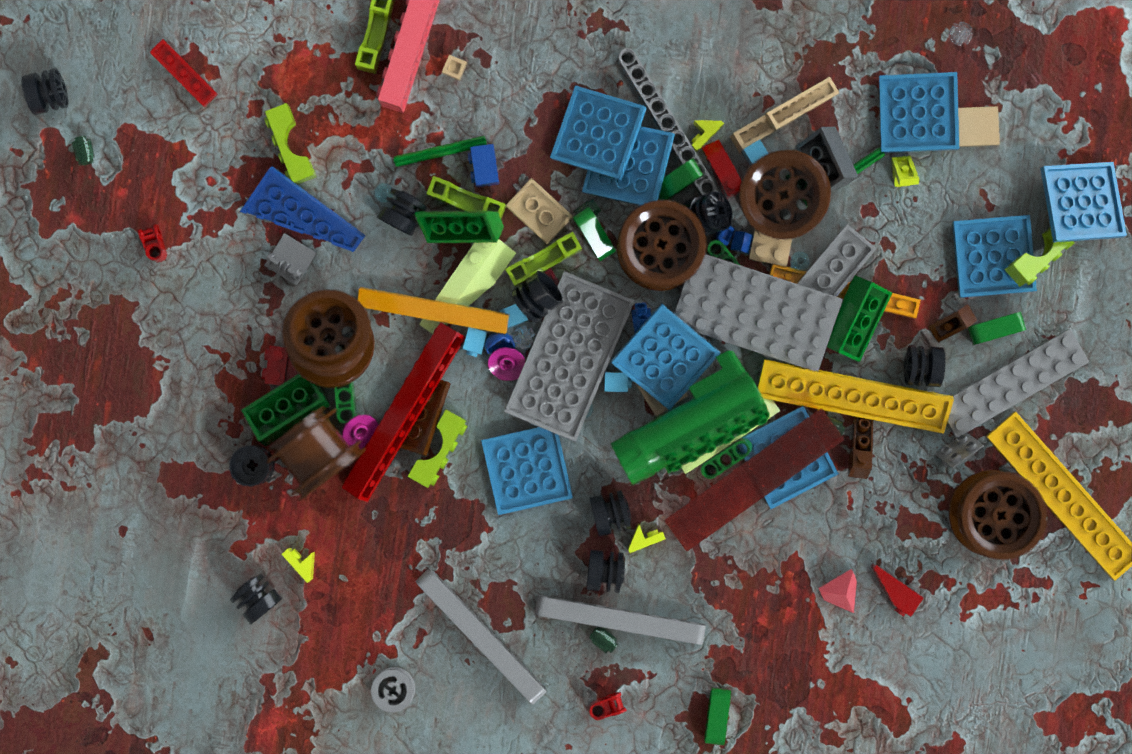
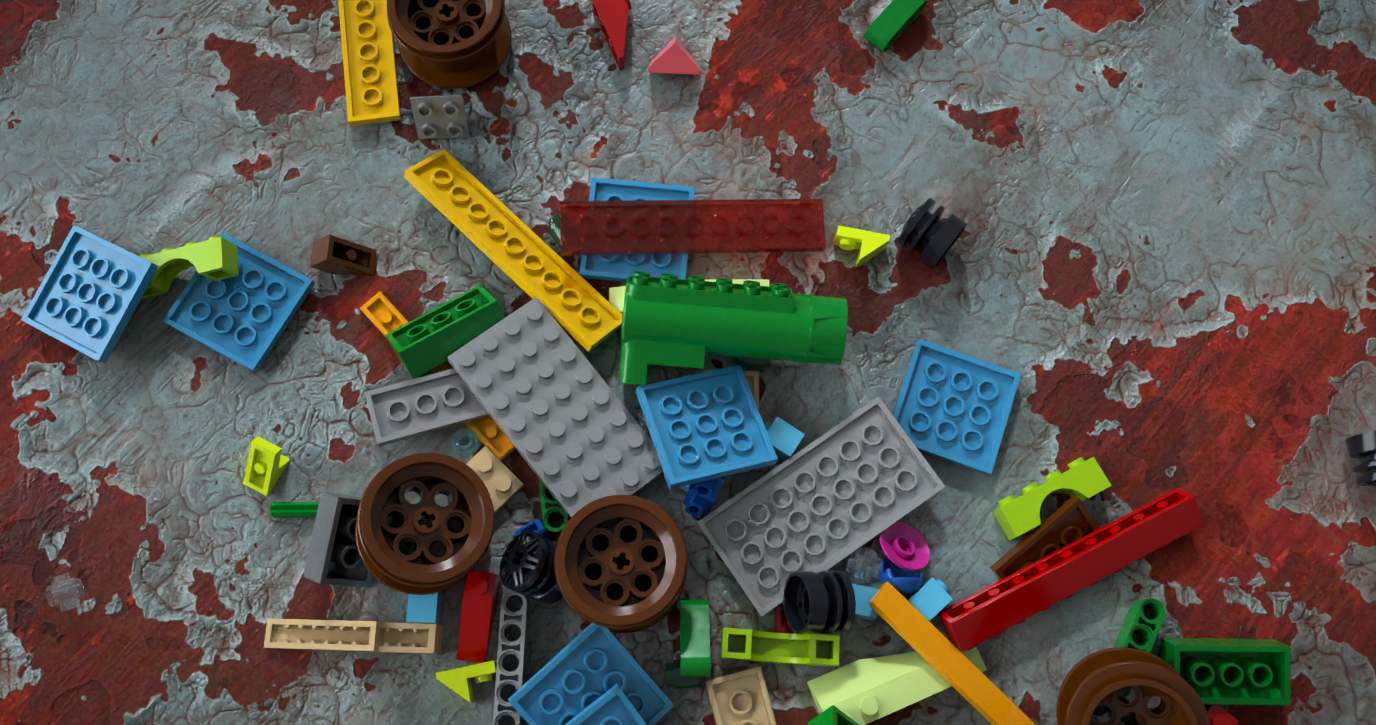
camera: 145 degrees left, 15 degrees down
black wheel [229,445,275,486] -> none
reddish brown wheel [266,406,366,502] -> none
neon yellow slope [282,548,315,583] -> none
dark pink dish [342,415,378,449] -> none
light grey wheel [371,667,415,712] -> none
light grey beam [415,568,547,705] -> none
light grey beam [535,595,706,644] -> none
red piece [588,692,627,720] -> none
clear green brick [589,626,618,654] -> none
black wheel [590,490,631,537] -> none
green beam [658,159,703,200] -> none
green beam [701,438,752,479] -> none
blue slope [730,231,753,254] -> none
reddish brown slope [848,416,874,479] -> none
dark azure plate [879,72,959,153] -> none
black wheel [903,345,946,387] -> none
light grey plate [947,329,1089,438] -> none
tan tile [958,106,1000,147] -> none
green beam [968,312,1026,345] -> none

